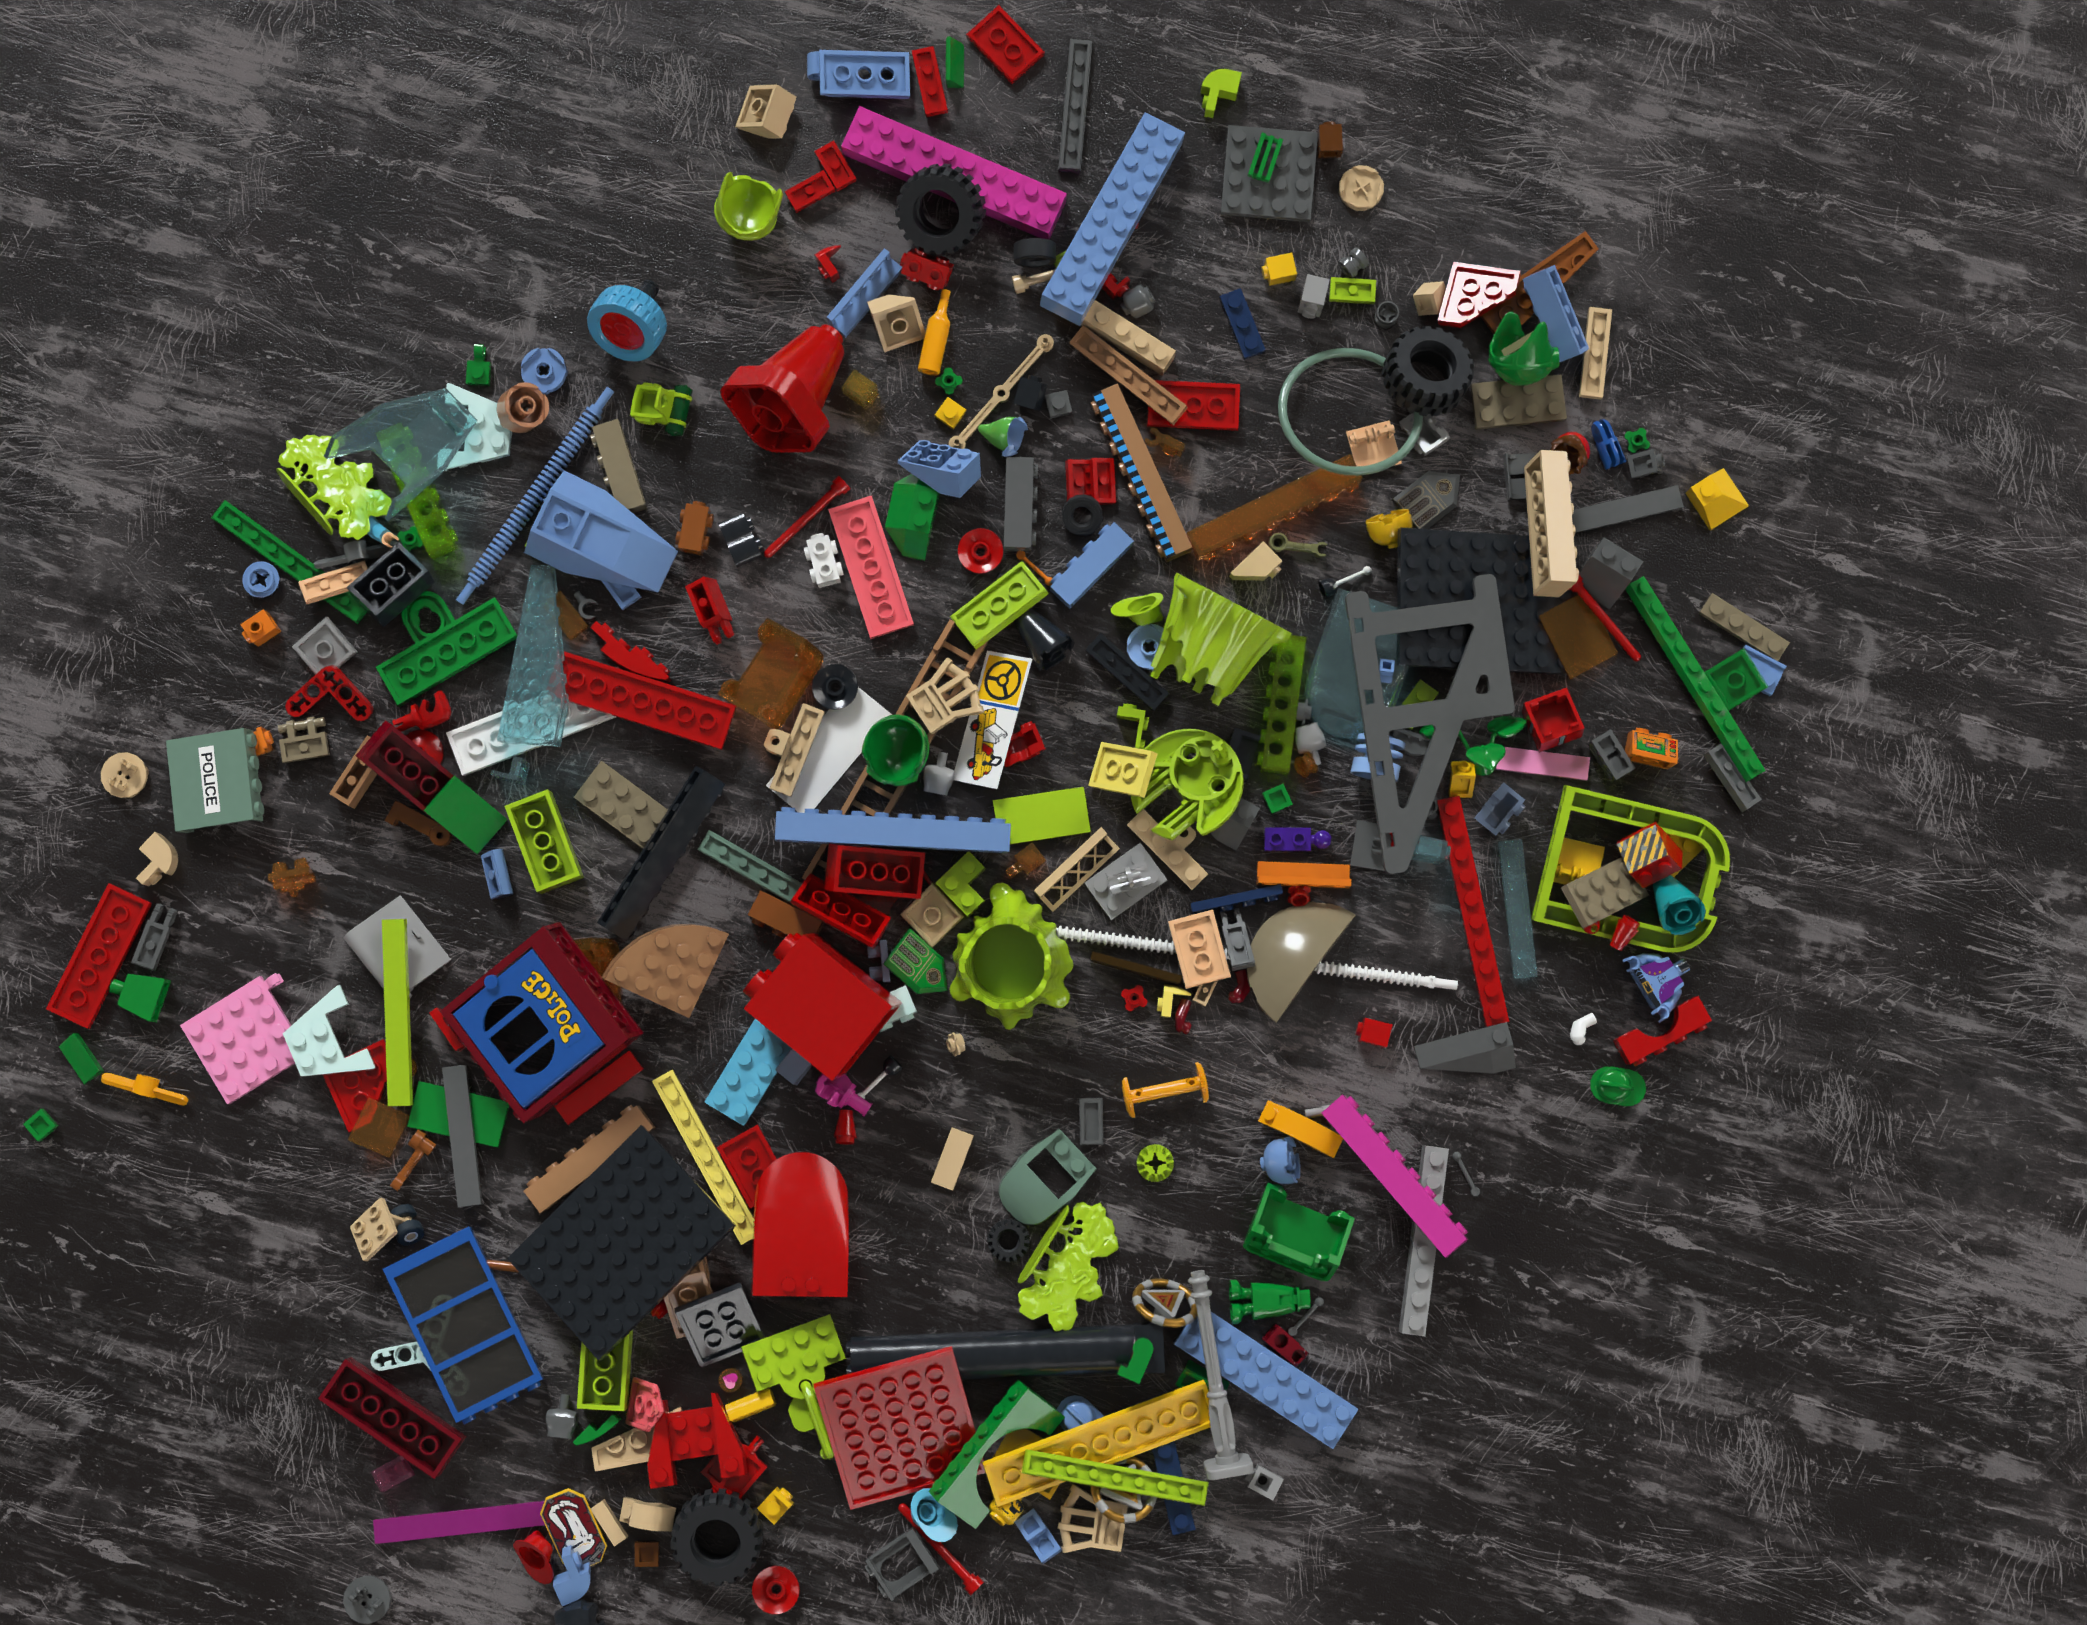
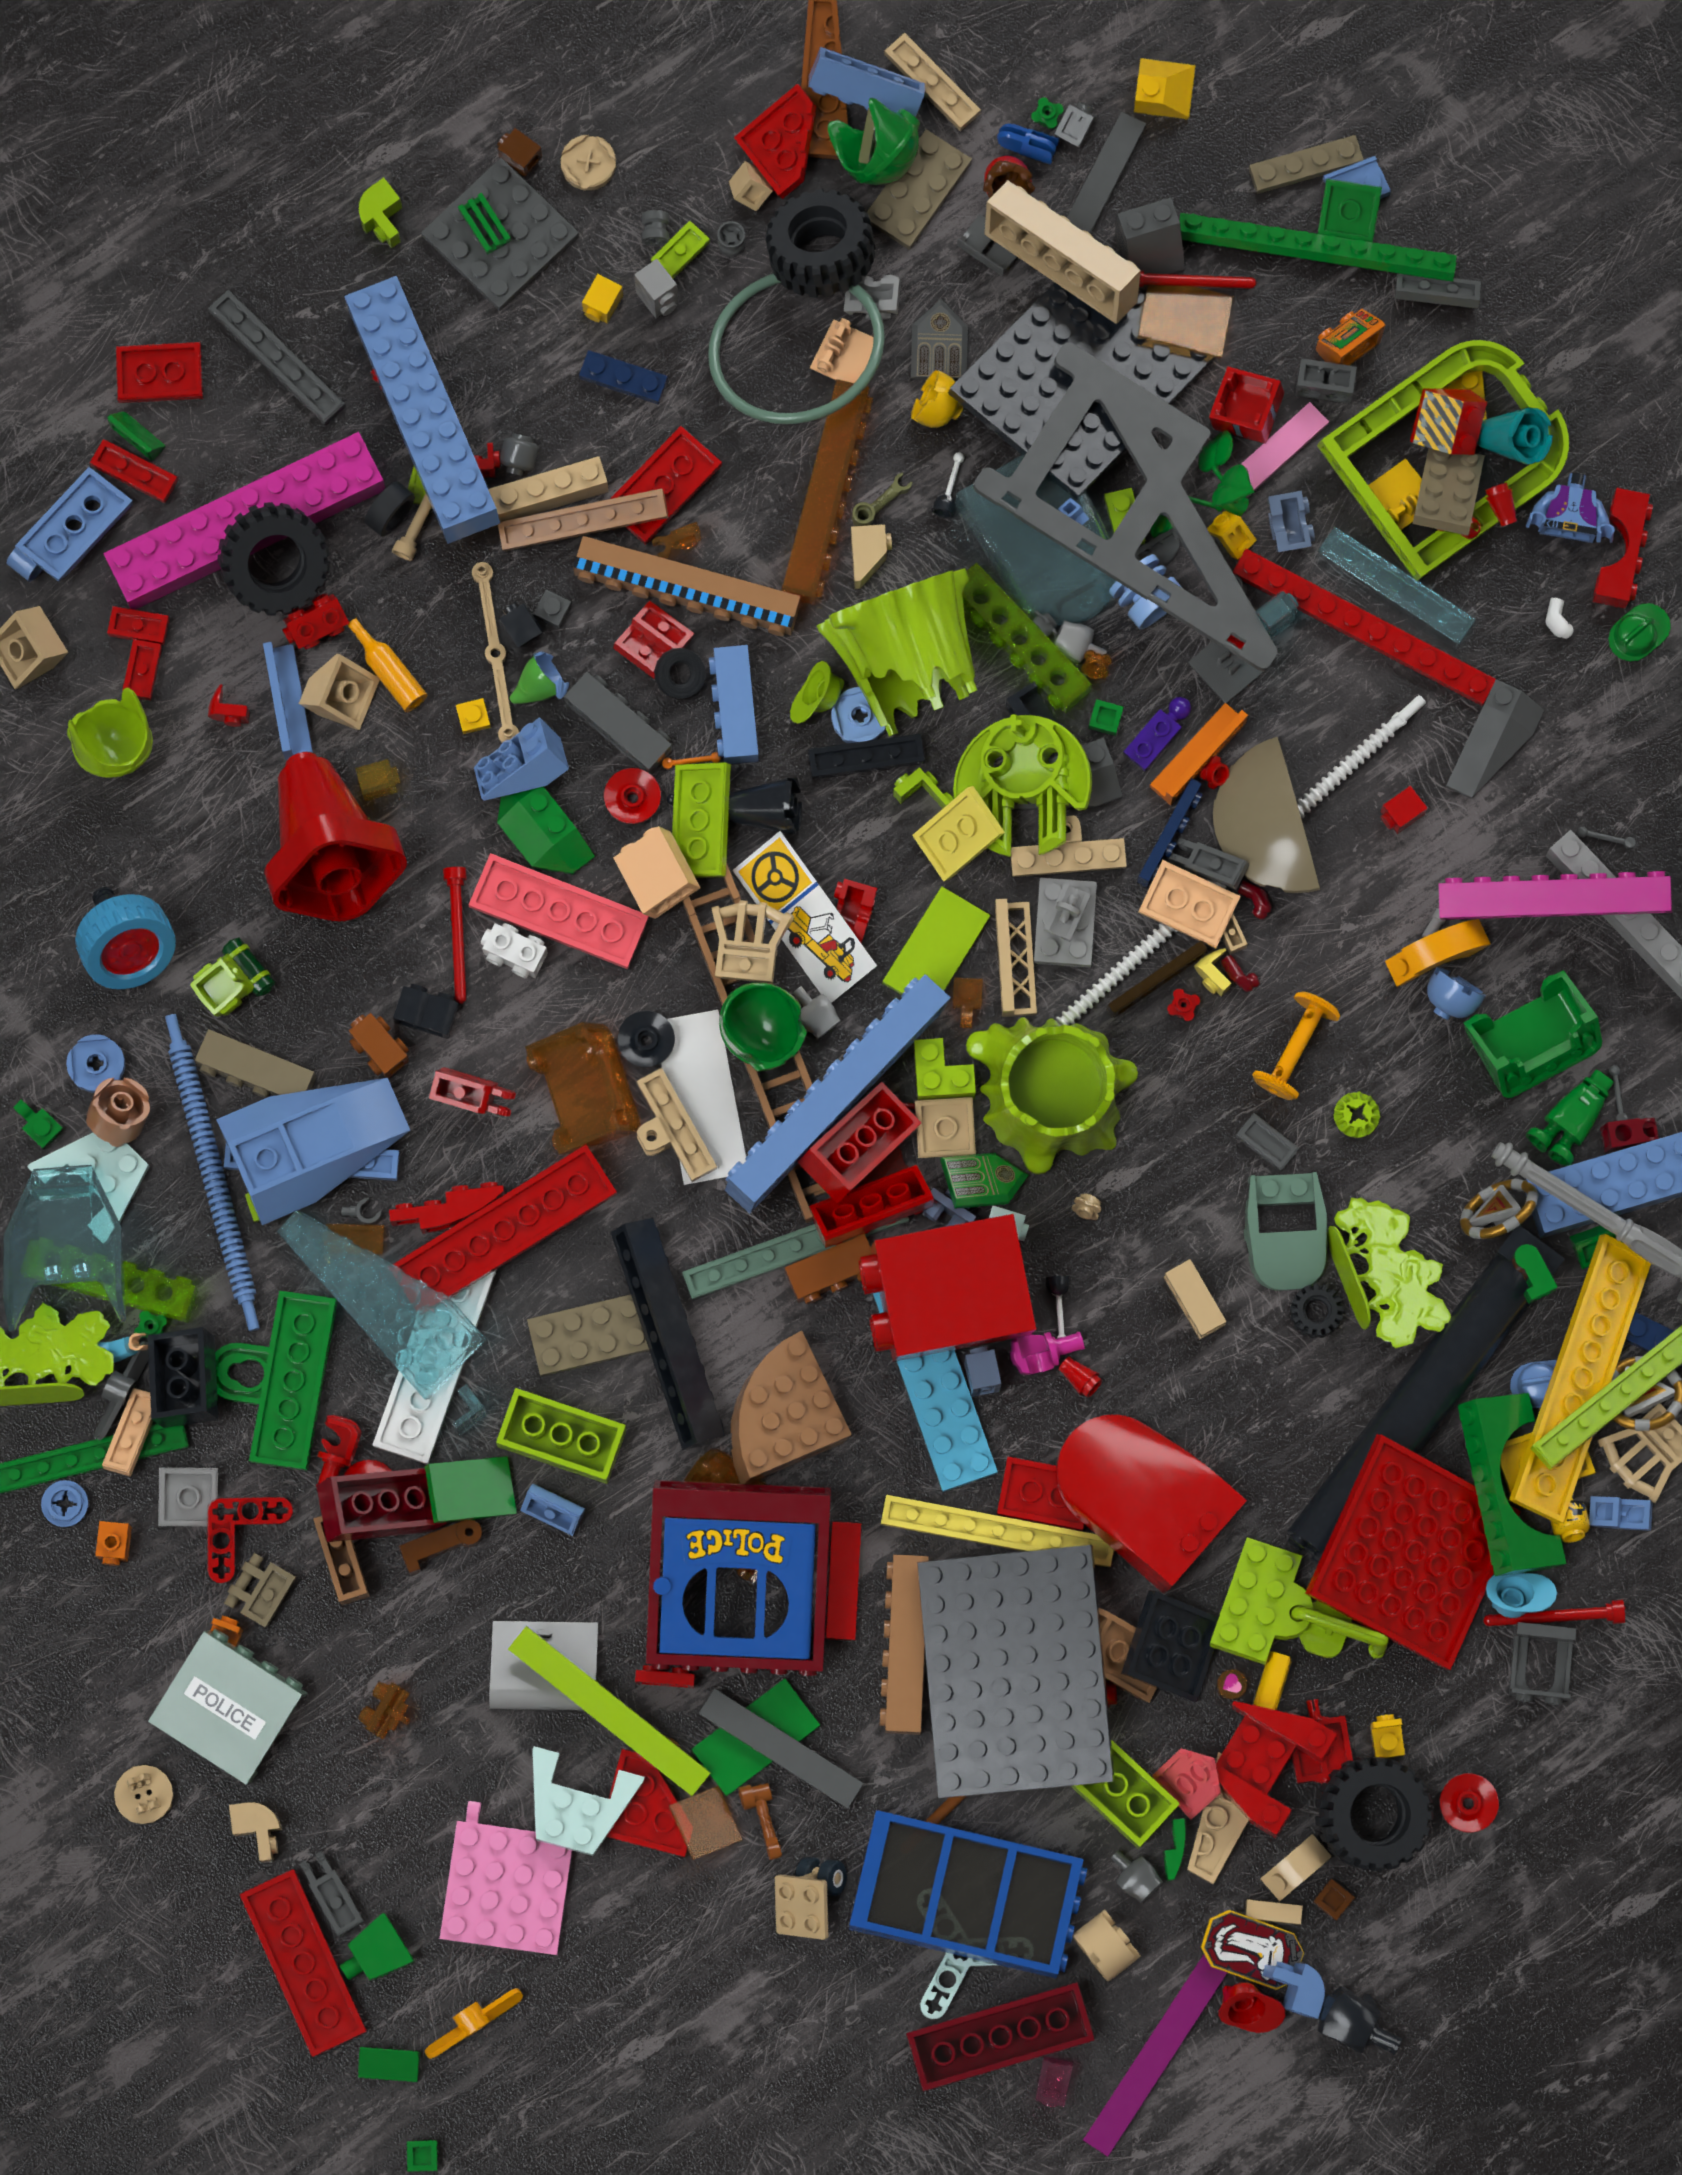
camera: 50 degrees left, 5 degrees down
green plate [935,367,963,395] -> none
none -> light nougat brick [613,826,700,919]
none -> tan brick [1072,1909,1141,1982]

